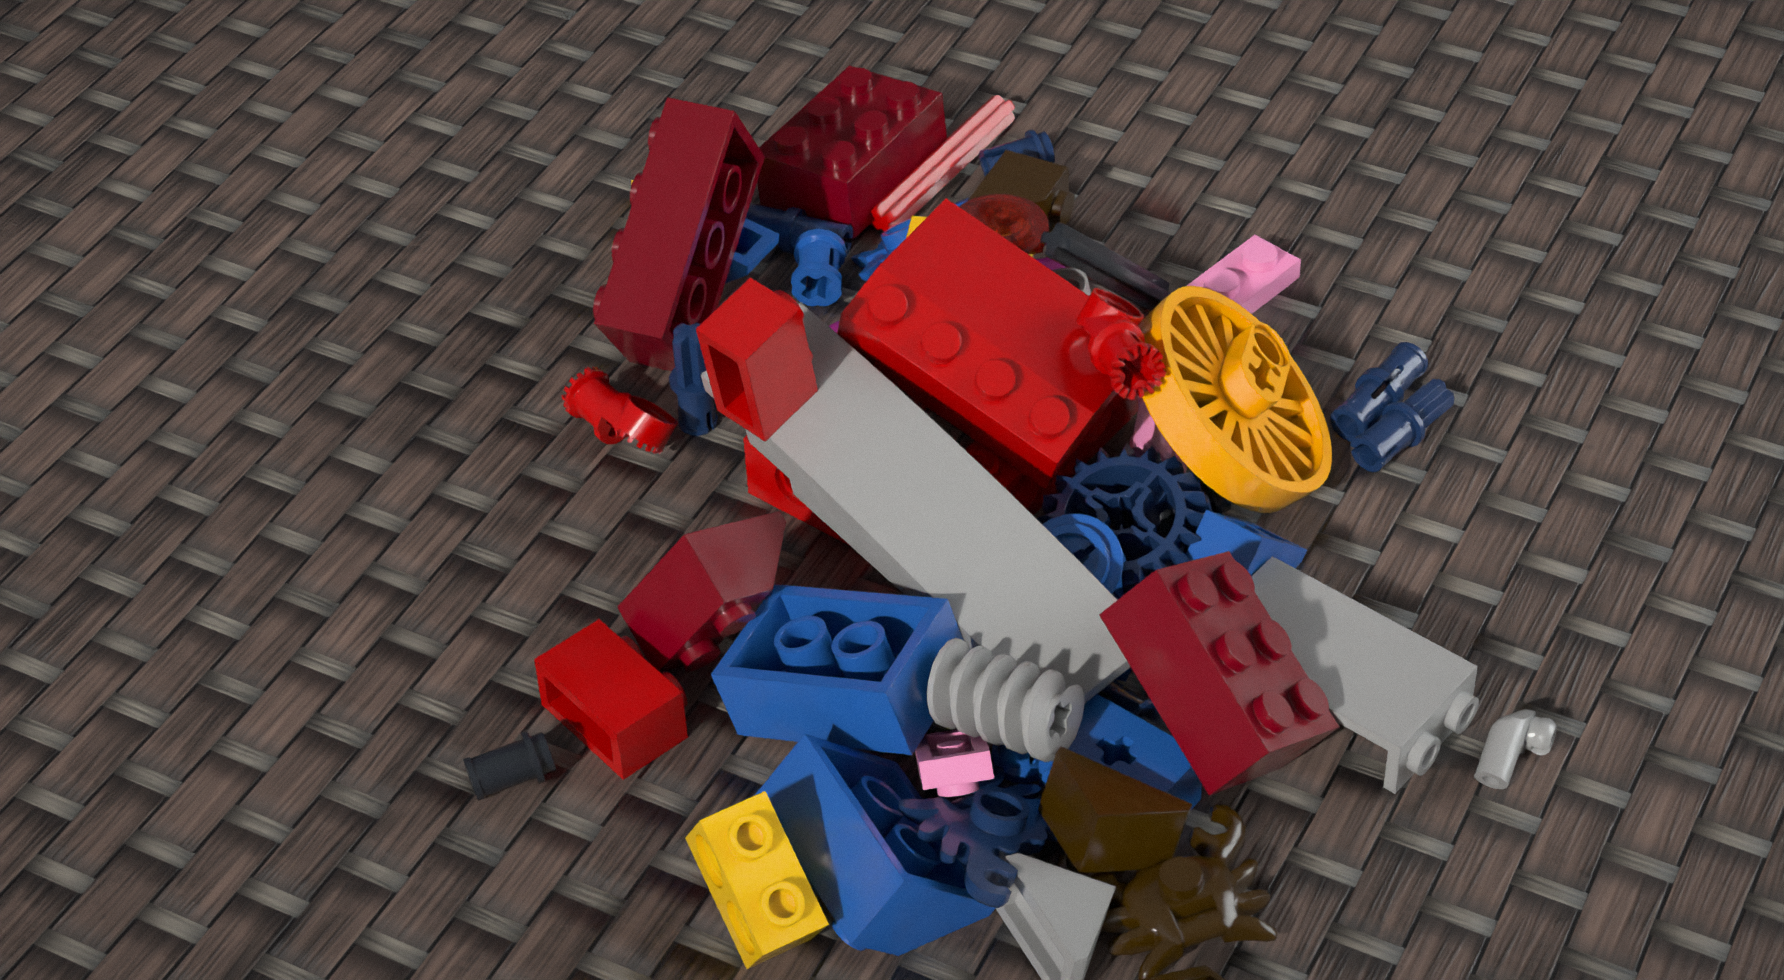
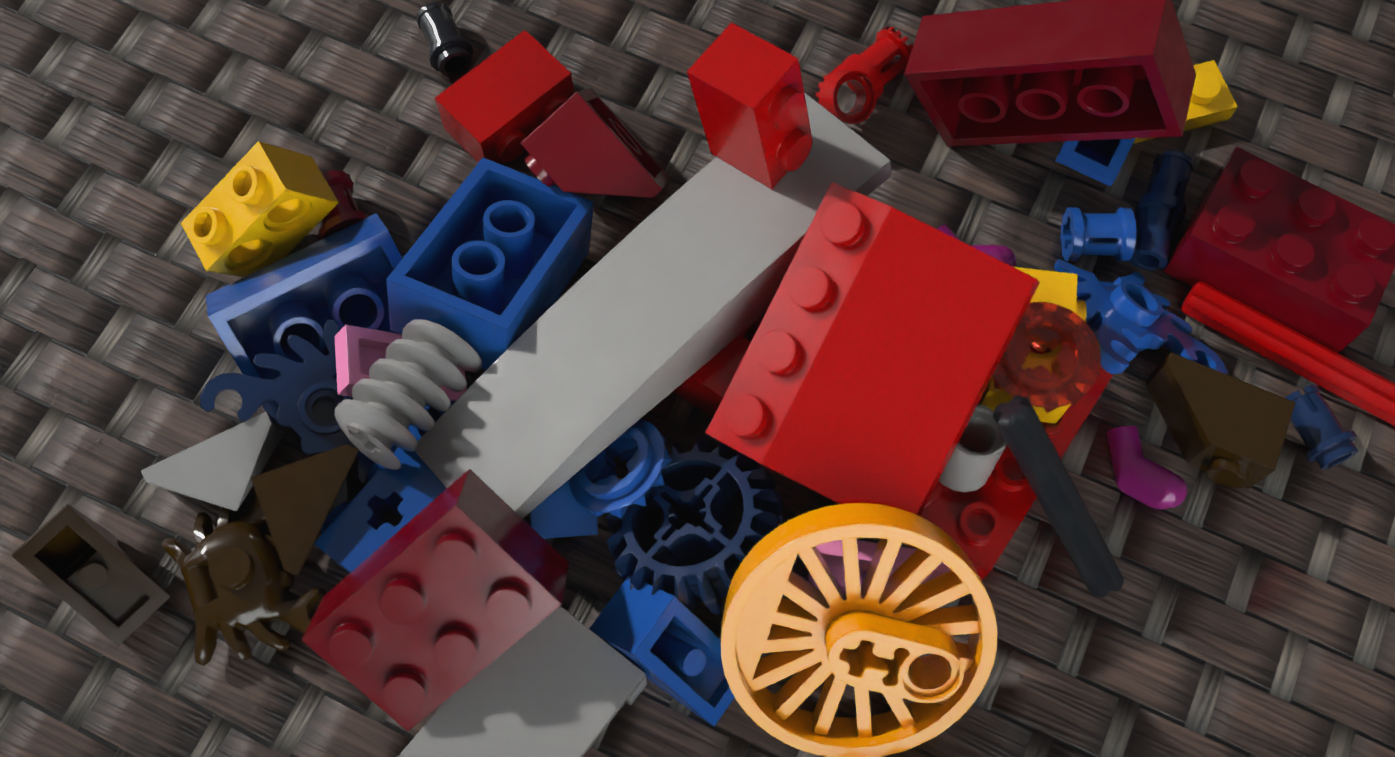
camera: 85 degrees right, 25 degrees up
dark blue axle [669,323,718,436] -> none
red connector [1076,288,1166,400] -> none
bright pink plate [1187,235,1301,314] -> none

